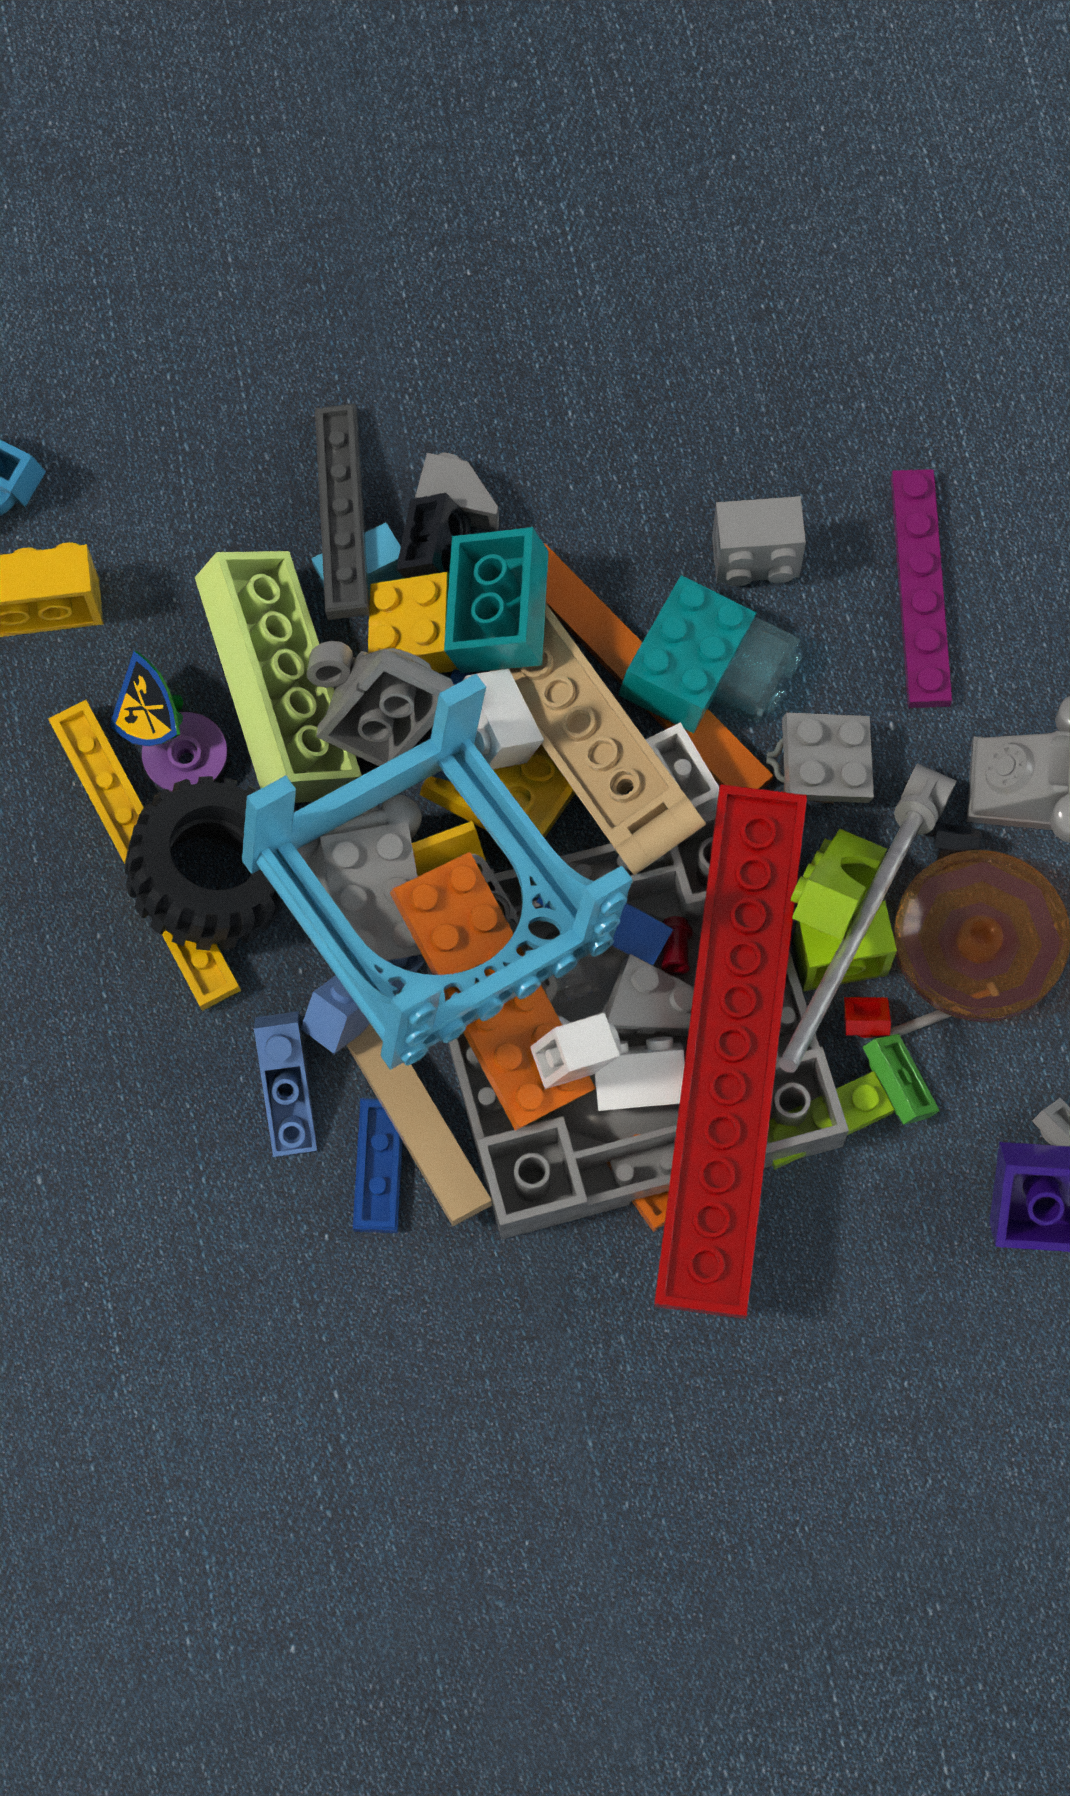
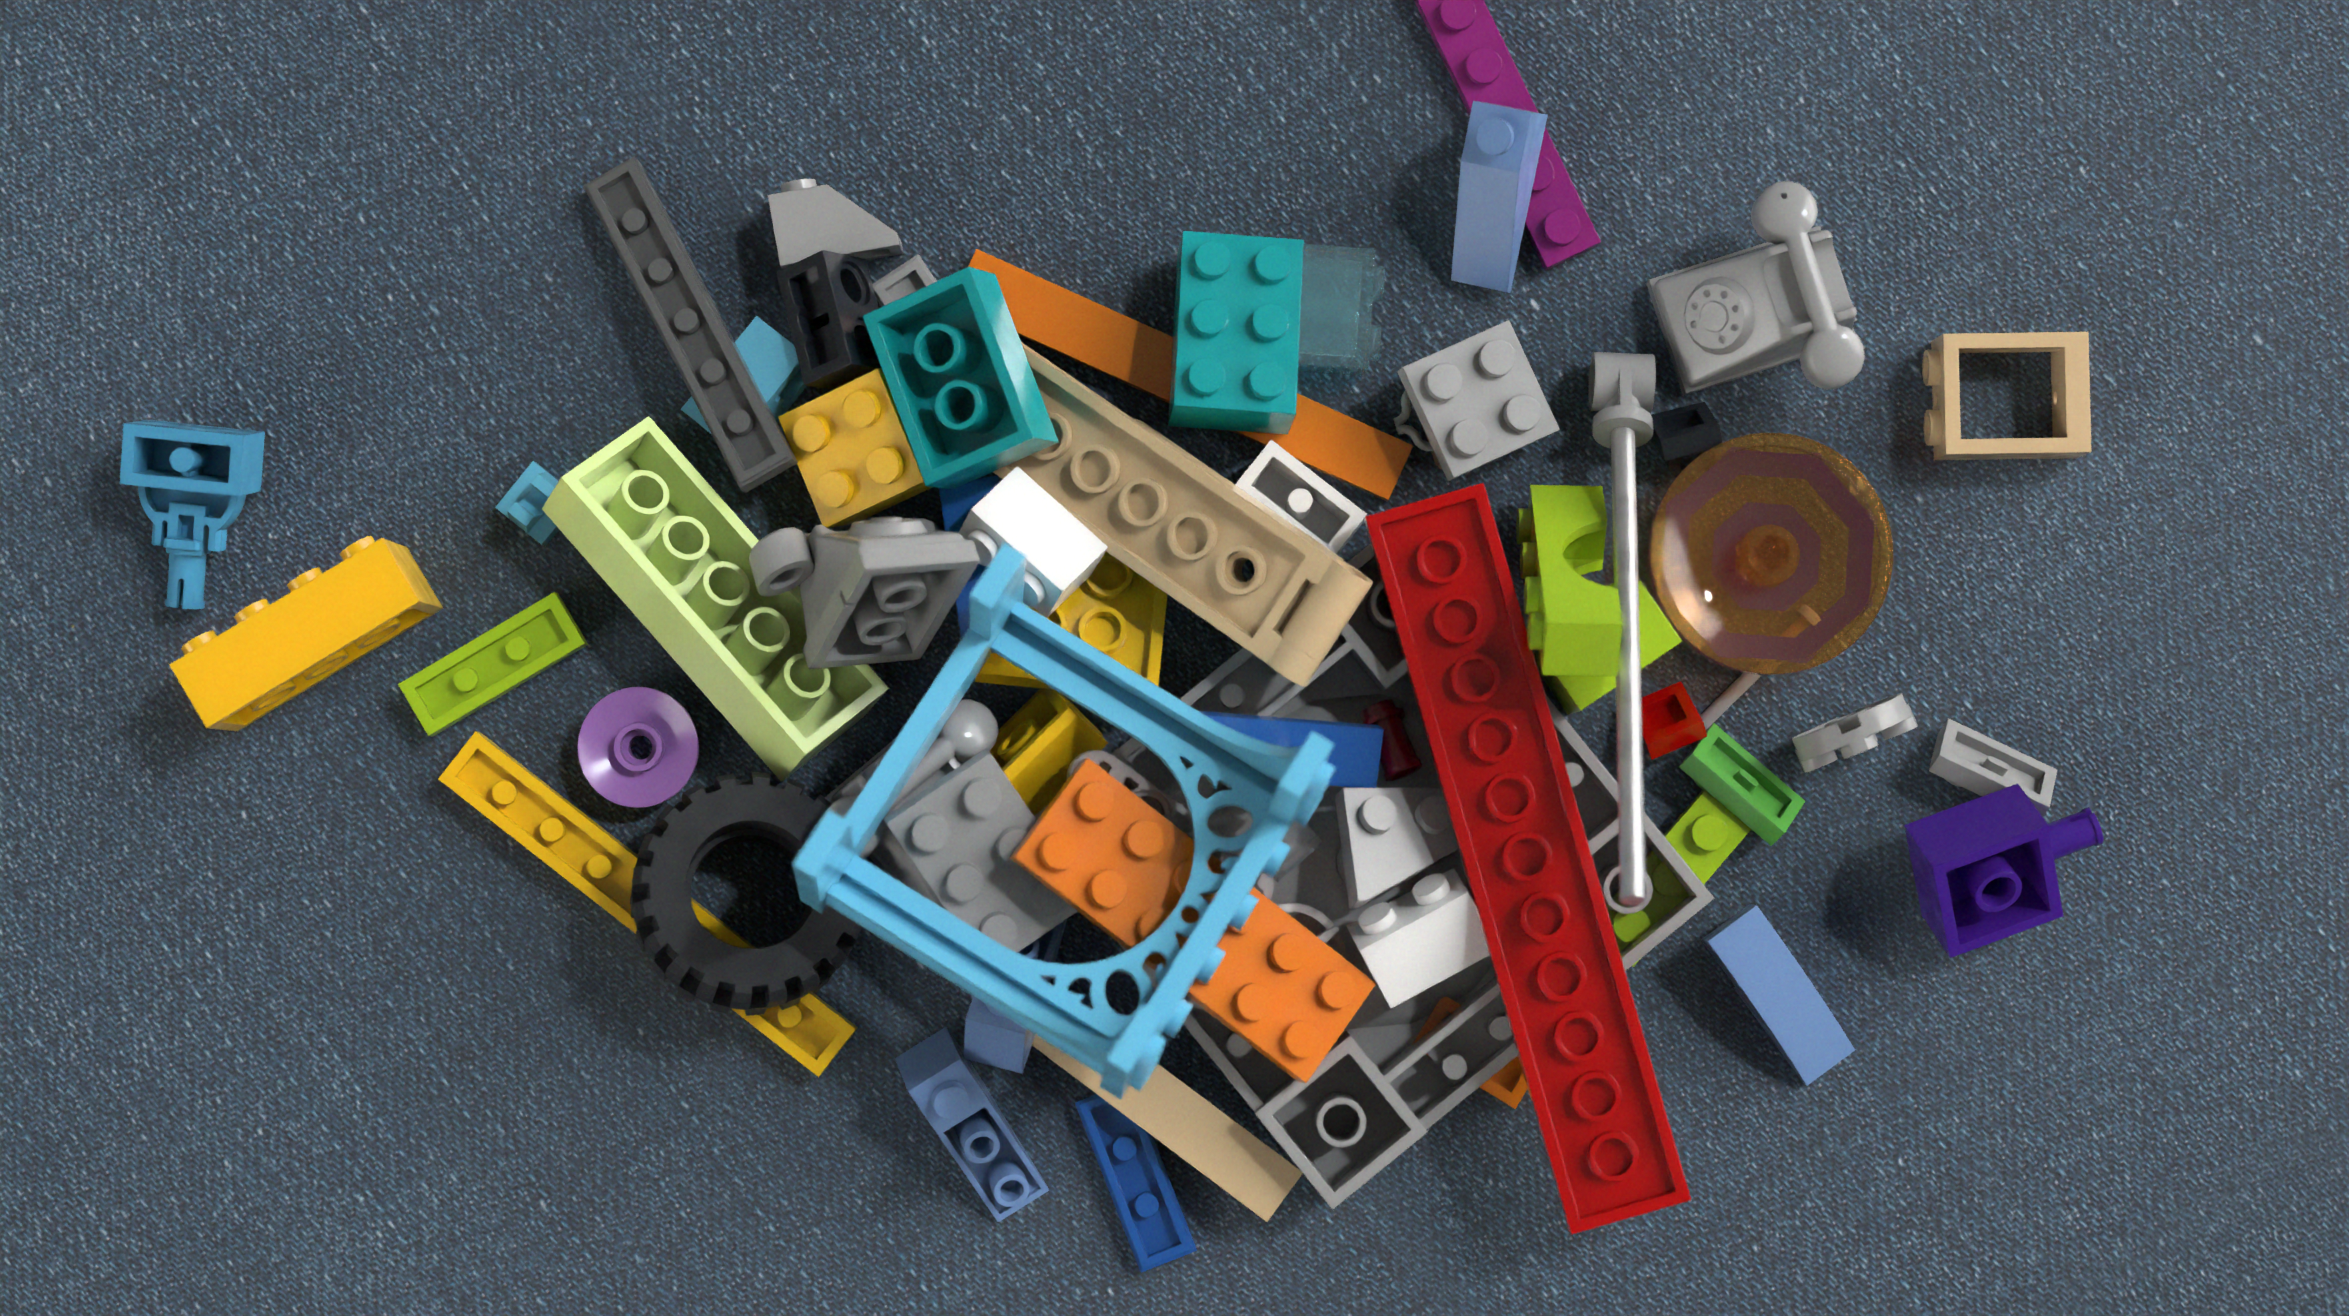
camera: 25 degrees left, 15 degrees up
shield [109,651,183,746] -> none
white brick [530,1012,620,1089] -> none
light grey brick [712,496,806,586] -> none
none -> lime plate [398,592,588,737]
none -> medium azure tile [495,461,559,547]
none -> medium blue slope [1451,101,1548,293]
none -> medium blue slope [1701,904,1855,1086]
none -> light grey plate [1792,693,1918,773]

